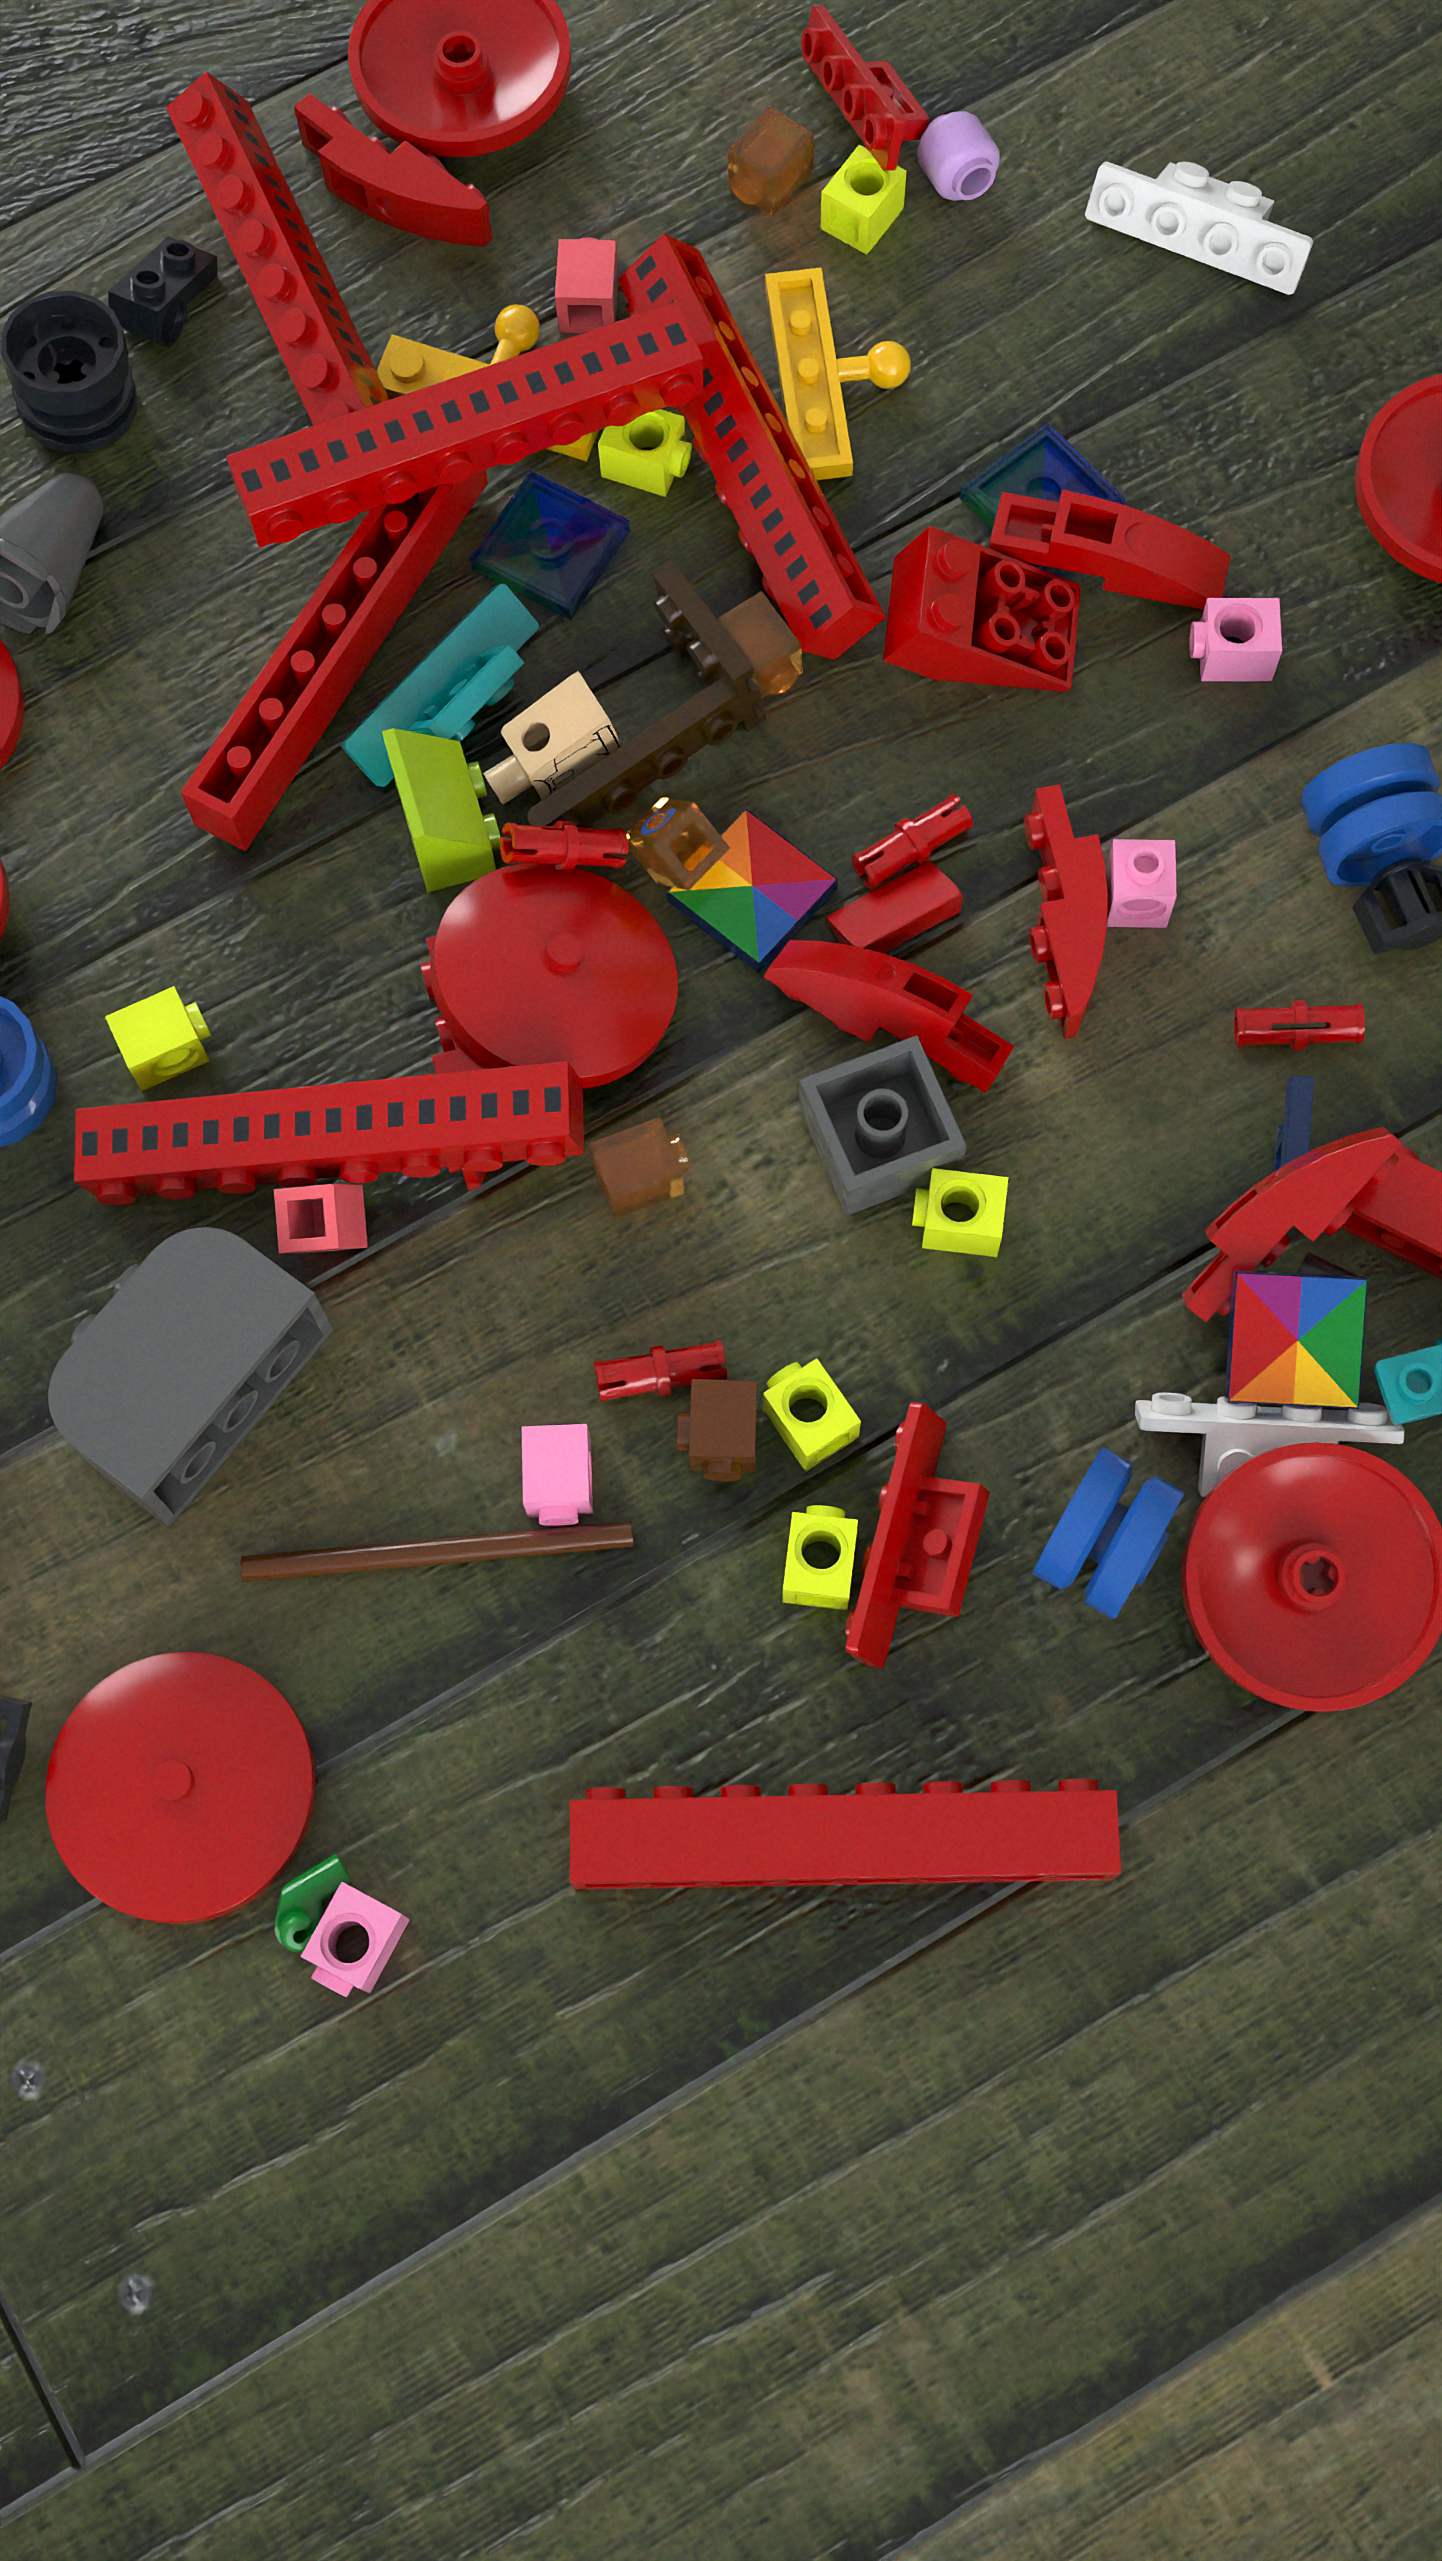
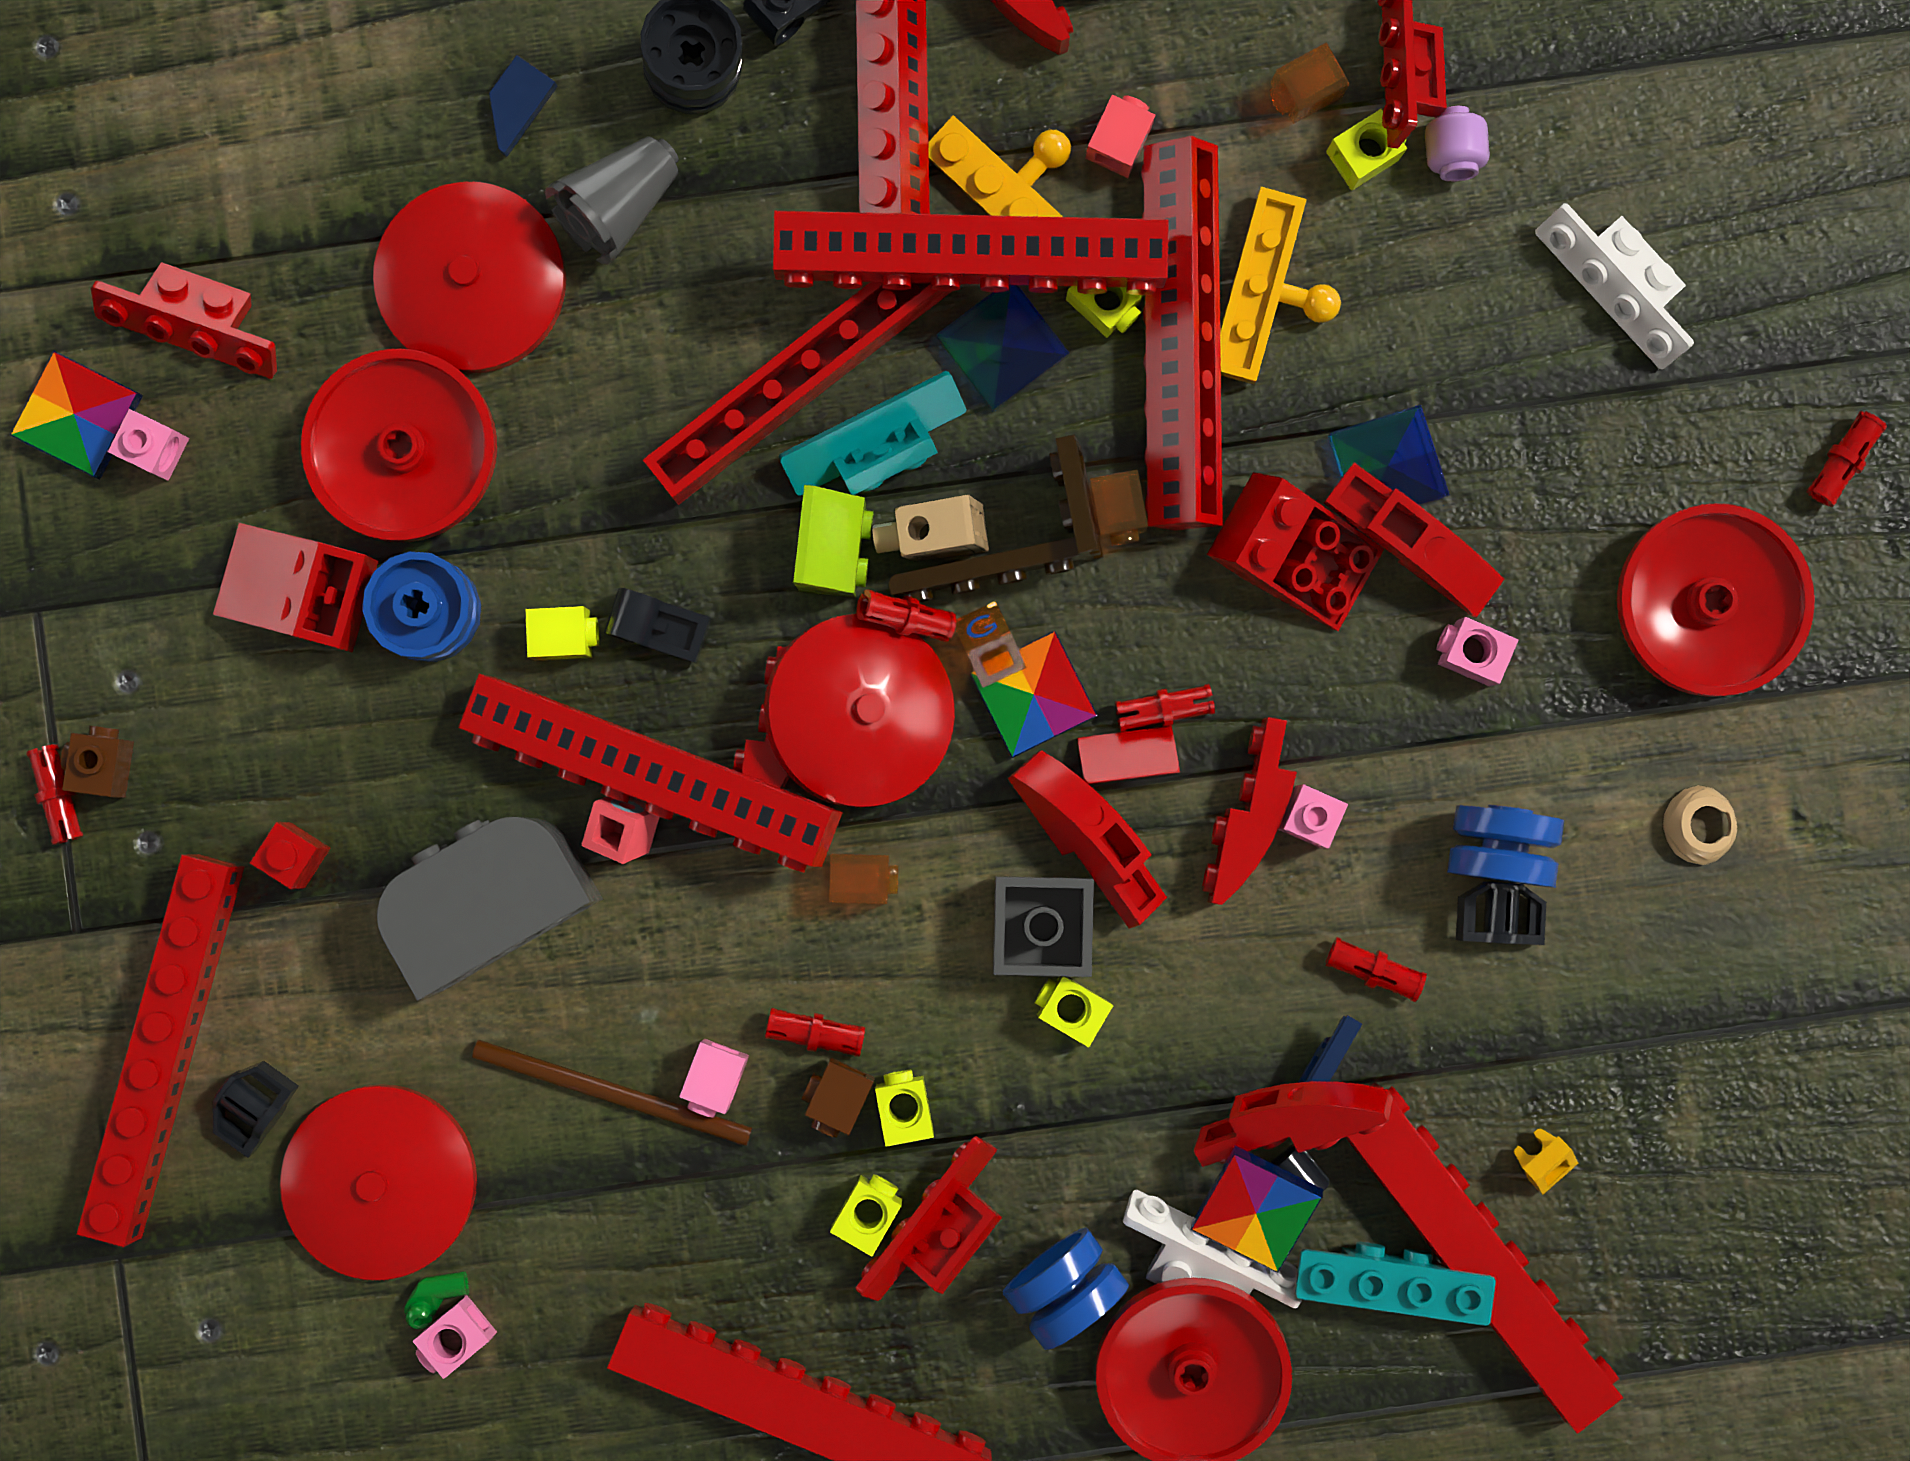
camera: 15 degrees right, 15 degrees up
none -> black plate [604,587,712,664]

